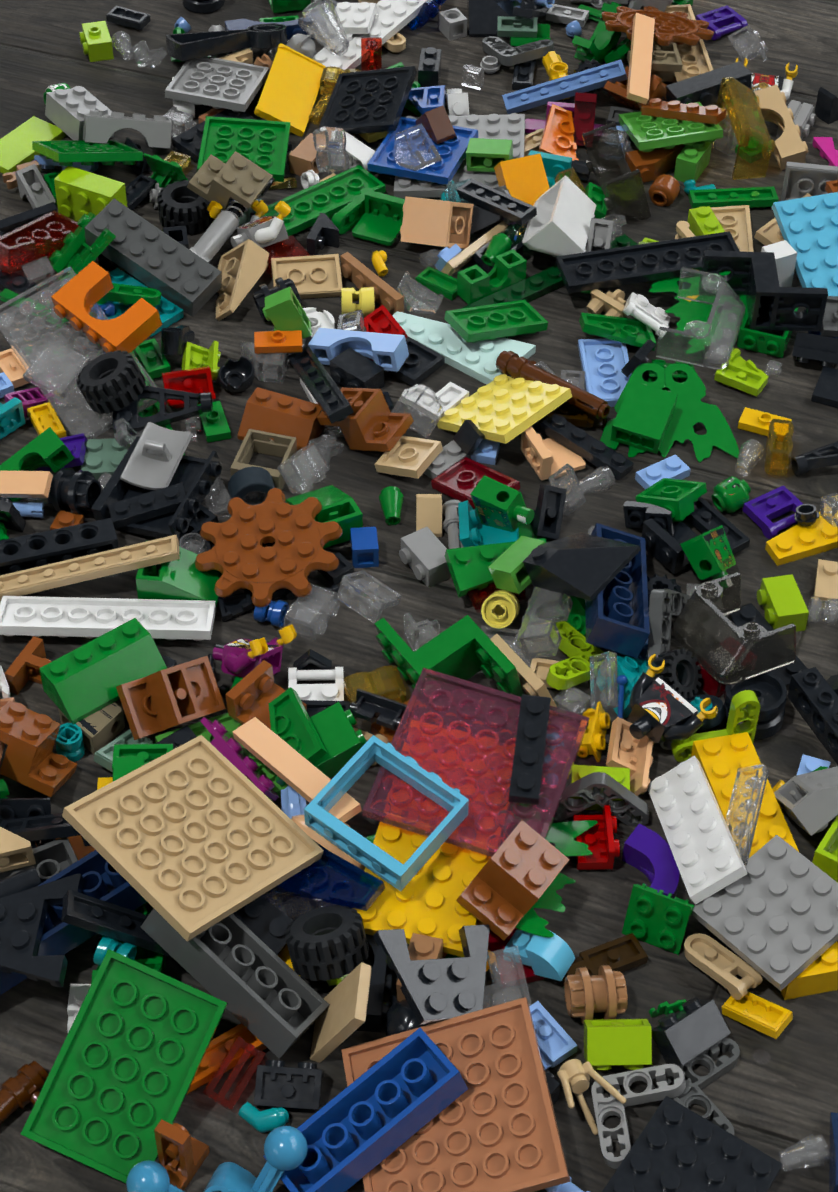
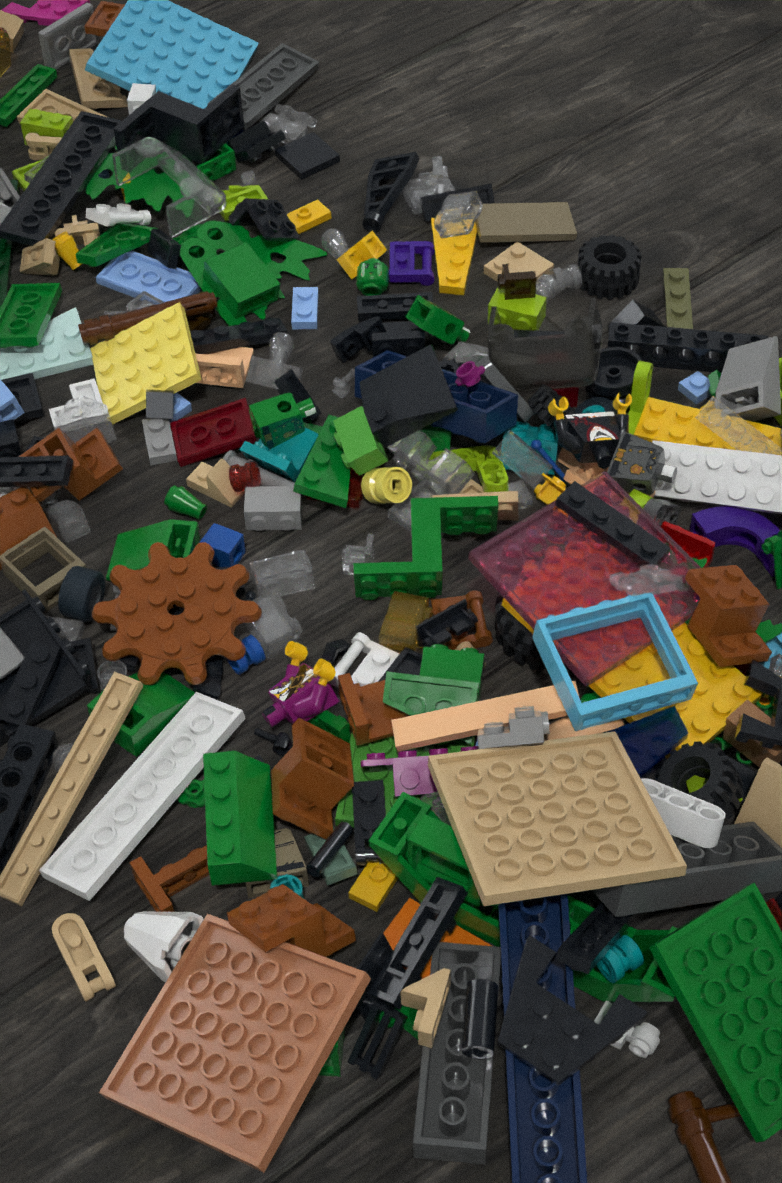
camera: 55 degrees left, 5 degrees up
clear brick [277,442,330,494] -> none
tan plate [375,436,443,479] -> none
green plate [636,478,707,522] -> none
clear yellow brick [764,419,794,476] -> none
black plate [794,504,820,526] -> none
none -> tan slope [20,238,60,276]
none -> yellow cone [52,231,82,270]
none -> black bracket [228,198,299,241]
none -> clear red wheel [229,461,261,492]
none -> black piece [306,821,353,877]
none -> yellow slope [336,230,387,280]
none -> magenta plate [455,361,485,387]
none -> light grey plate [477,706,550,749]
none -> dark brown bracket [498,264,536,300]
none -> dark grey torso [605,431,677,494]
none -> clear plate [610,564,684,596]
none -> white beam [641,778,726,848]

